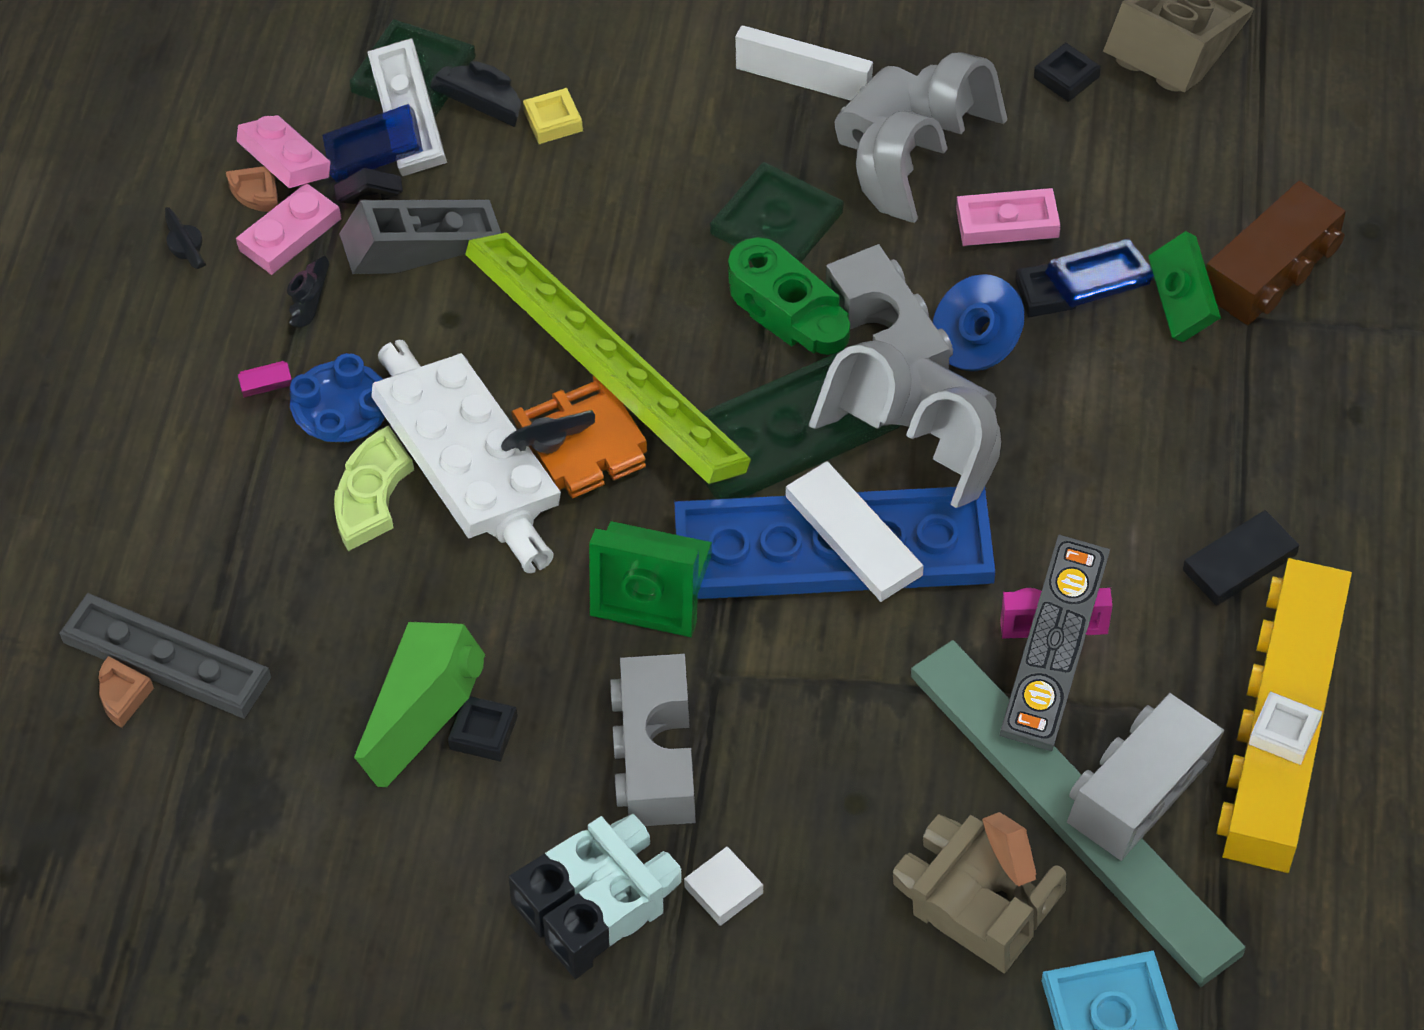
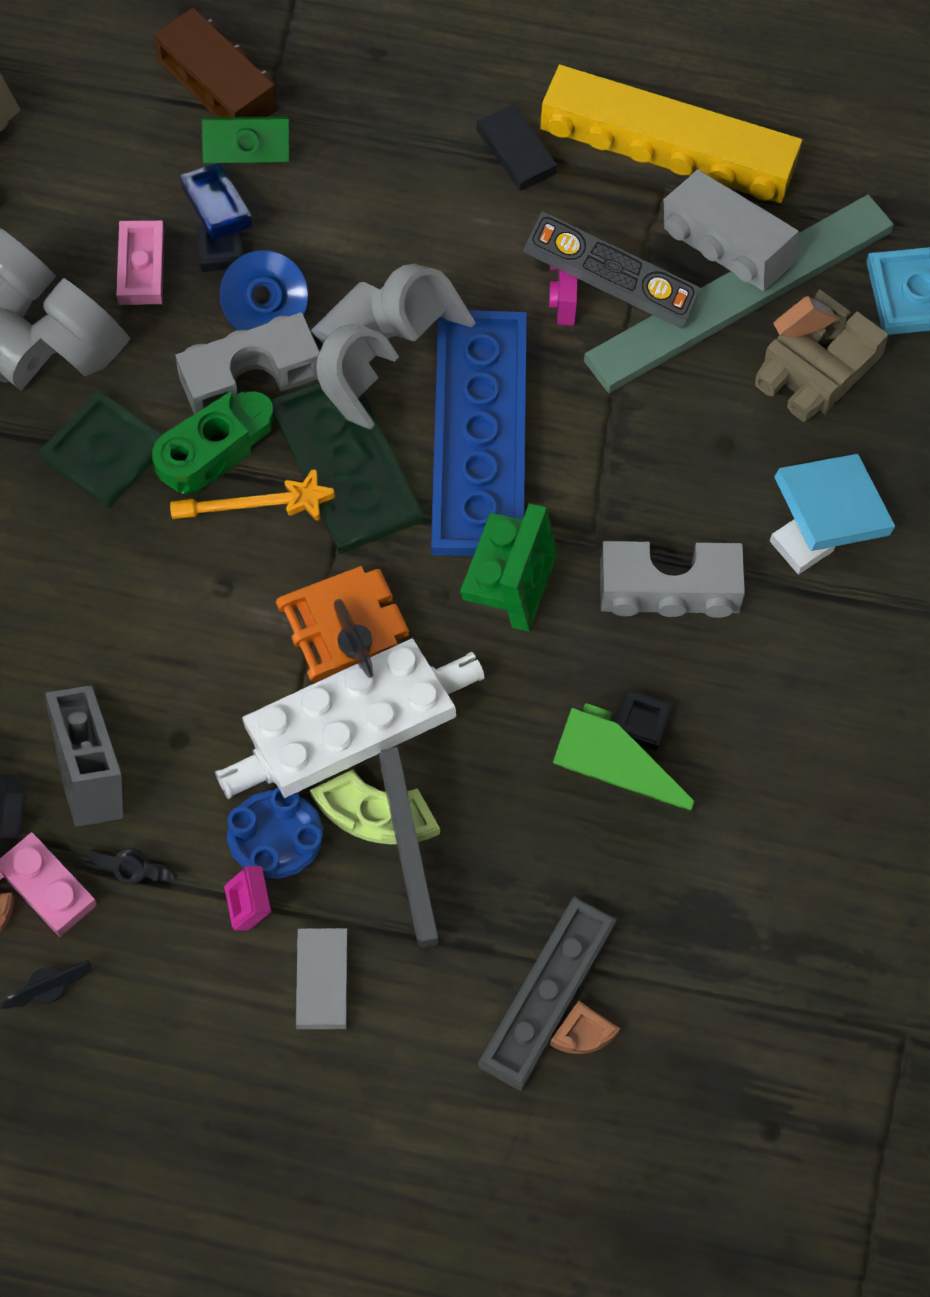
camera: 90 degrees left, 10 degrees up
lime tile [465,233,751,484] -> none
hips [509,814,681,980] -> none
white tile [786,461,924,602] -> none
white tile [1248,691,1322,765] -> none
none -> light orange piece [170,470,336,521]
none -> light grey tile [296,928,348,1029]
none -> dark grey tile [379,747,438,948]
none -> medium azure tile [774,454,895,551]

